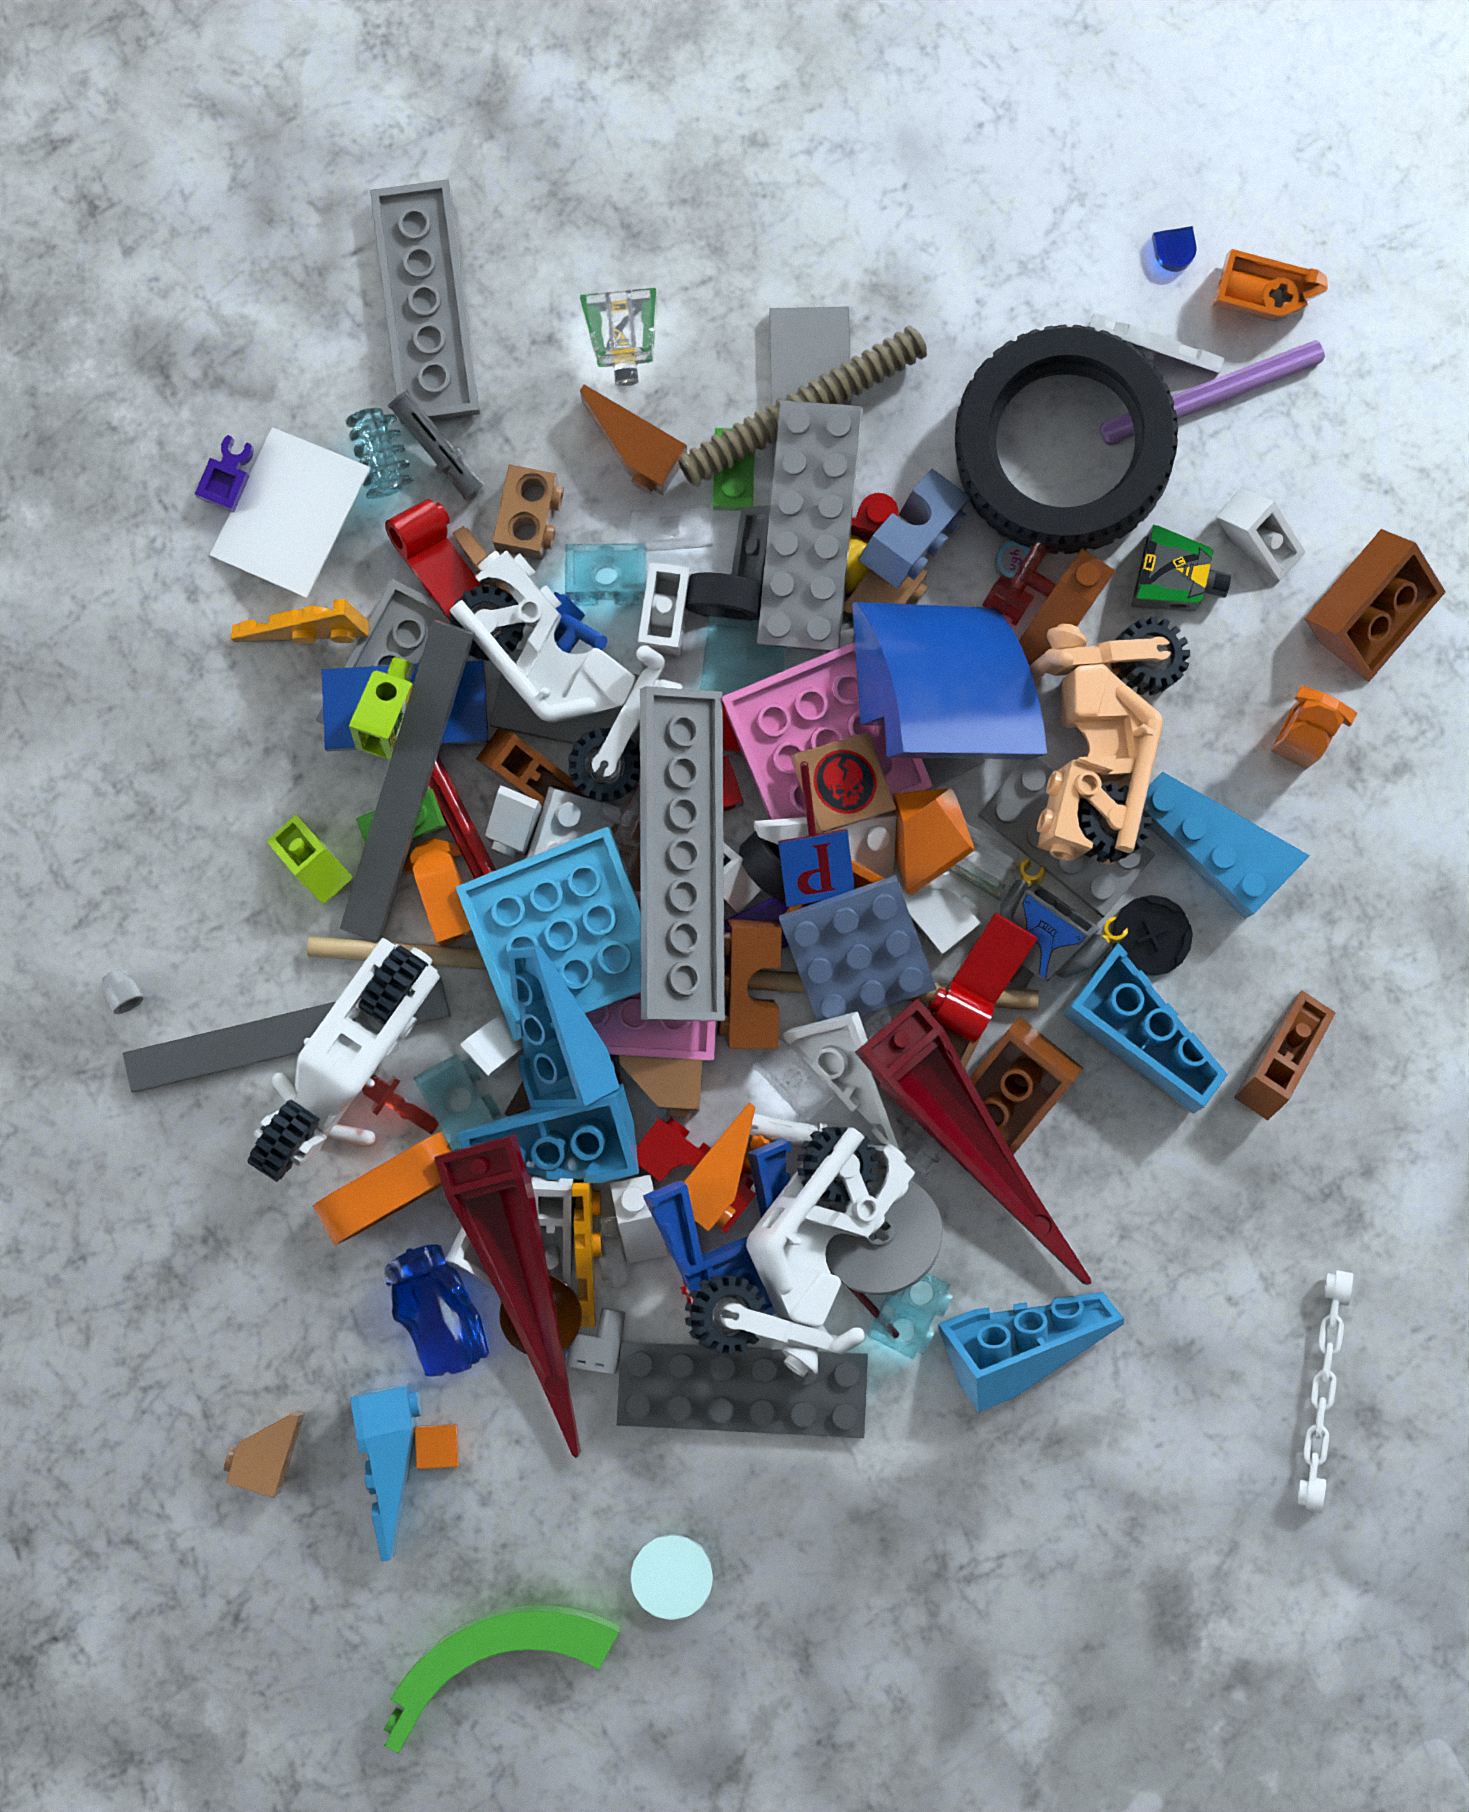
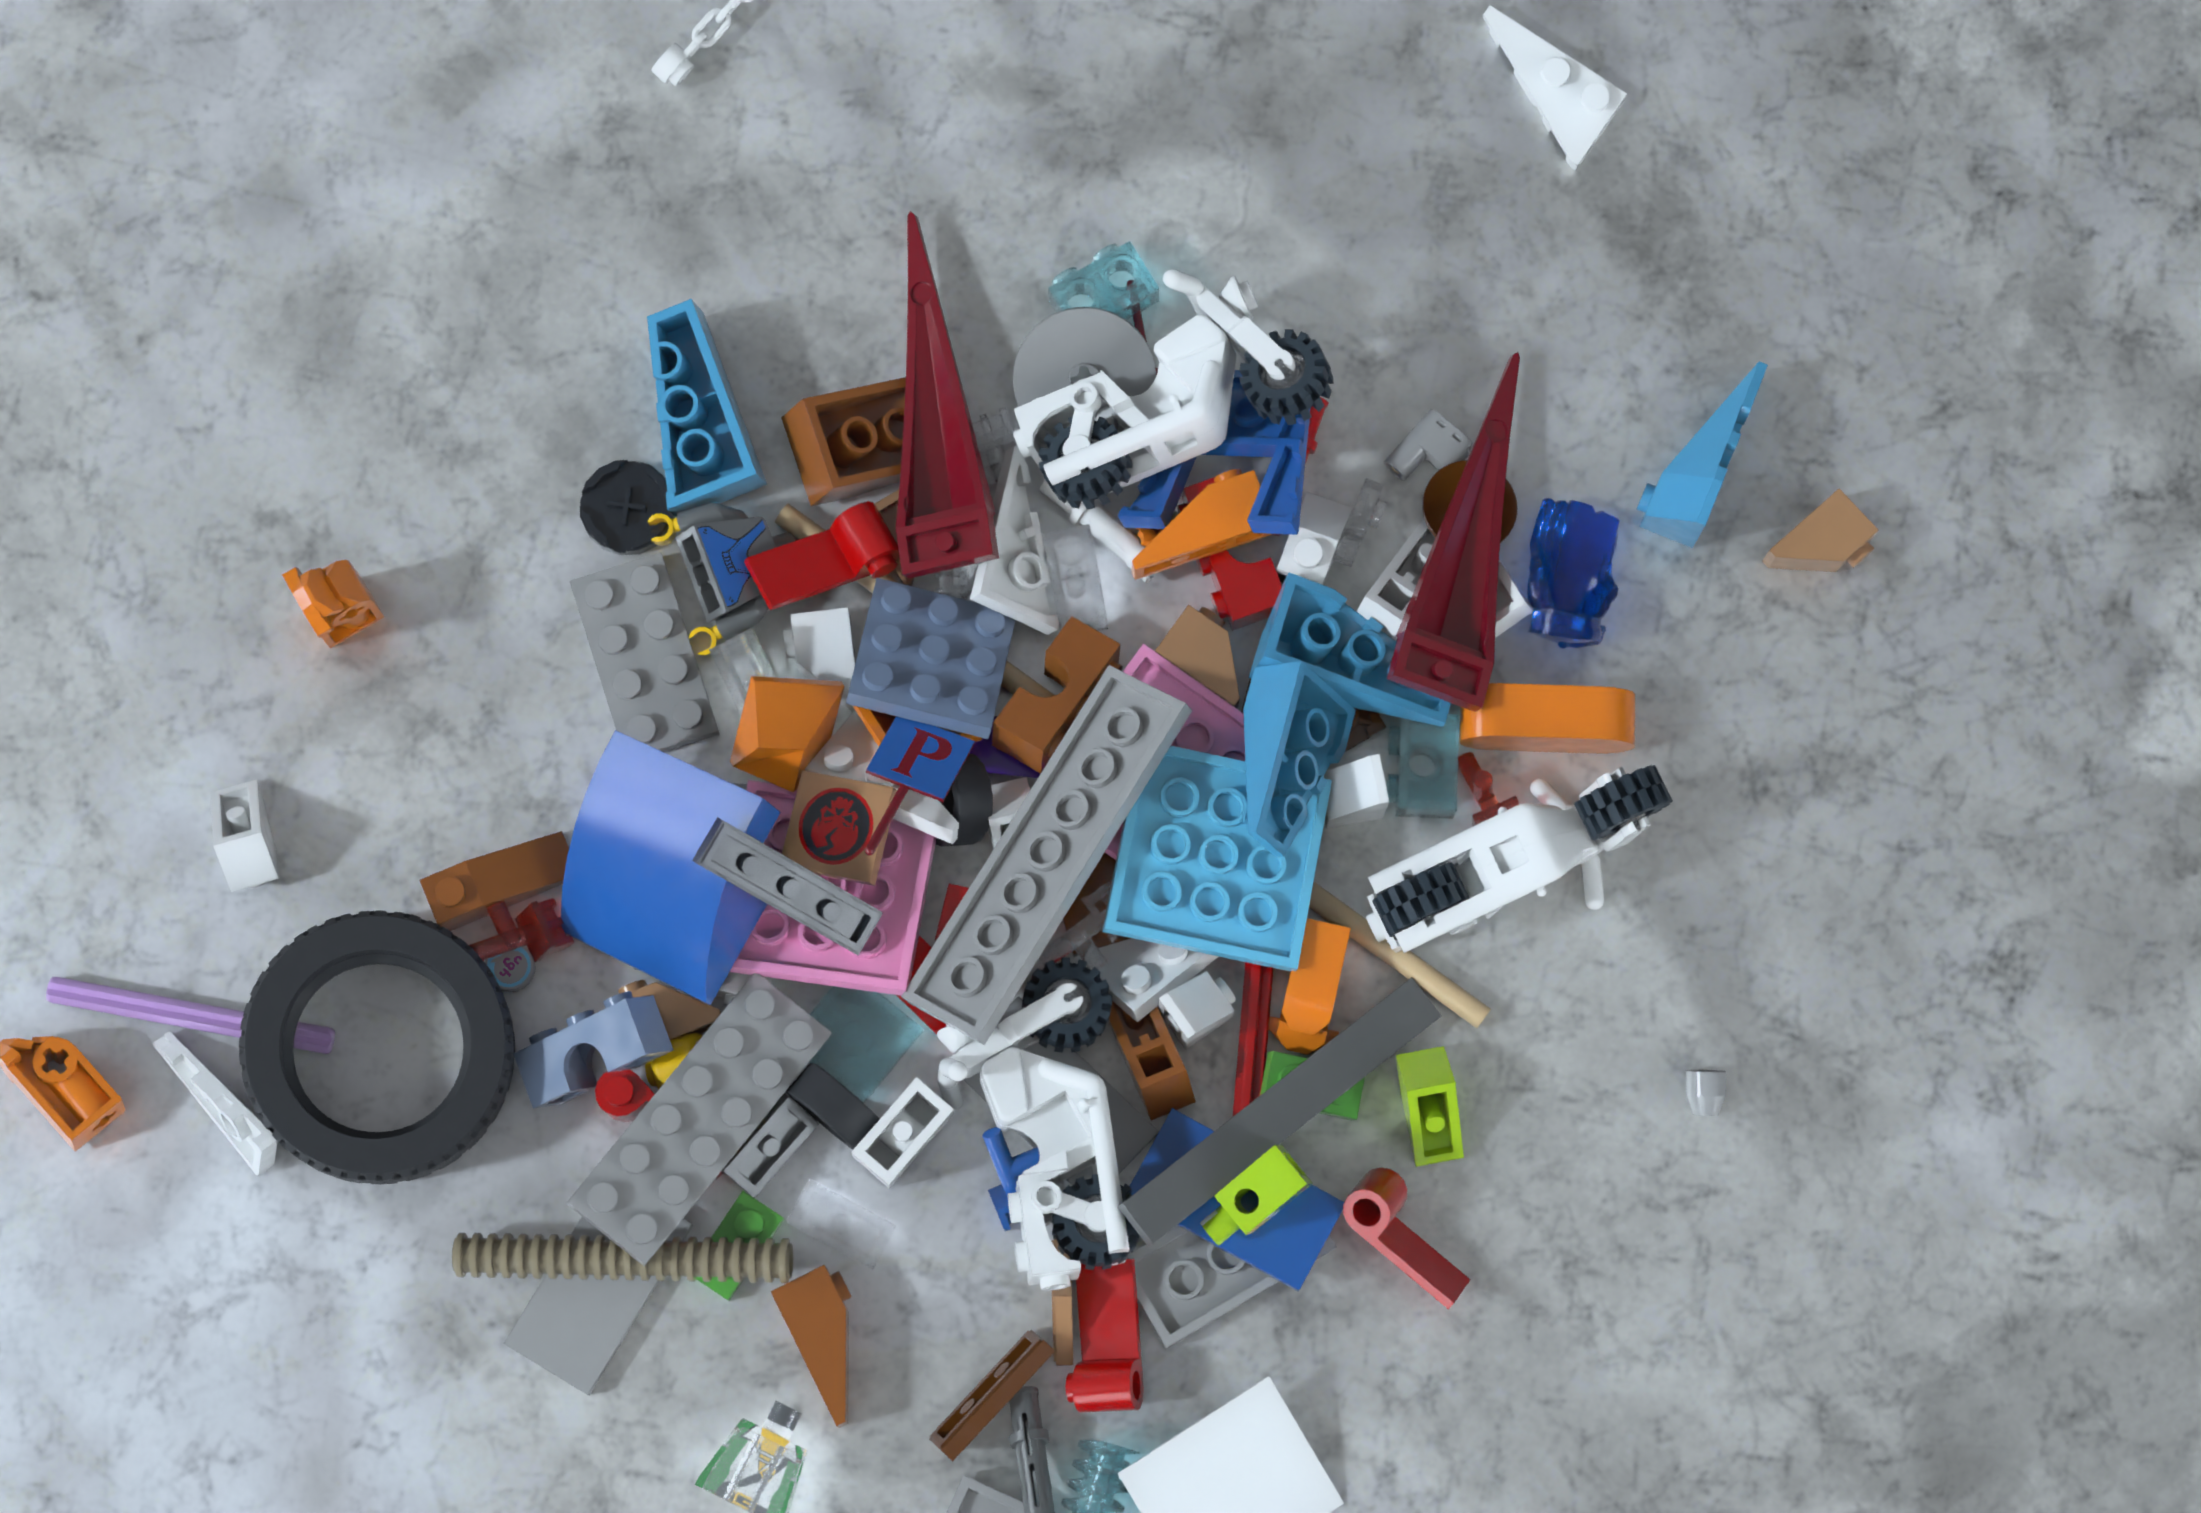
camera: 150 degrees left, 5 degrees down
dark grey tile [123,976,451,1093] -> none
light orange wing [231,599,369,645] -> none
bright green arch [383,1604,621,1754] -> none
orange tile [415,1424,459,1469] -> none
medium nougat brick [492,464,564,560] -> none
clear light blue brick [565,543,647,606] -> none
light orange wing [572,1183,602,1327] -> none
dark grey plate [616,1341,868,1438] -> none
light aqua tile [630,1534,713,1620] -> none
dark azure wedge [938,1292,1124,1412] -> none
light nougat piece [1030,616,1190,865] -> none
torso [1131,524,1232,611] -> none
dark azure wedge [1143,772,1310,919] -> none
clear blue tile [1152,226,1197,272] -> none
dark orange slope [1234,990,1336,1121] -> none
dark orange slope [1304,529,1446,682] -> none
none -> tile [692,817,883,956]
none -> reddish brown tile [929,1330,1055,1462]
none -> red door [1343,1167,1471,1310]
none -> white wing [1483,5,1627,171]

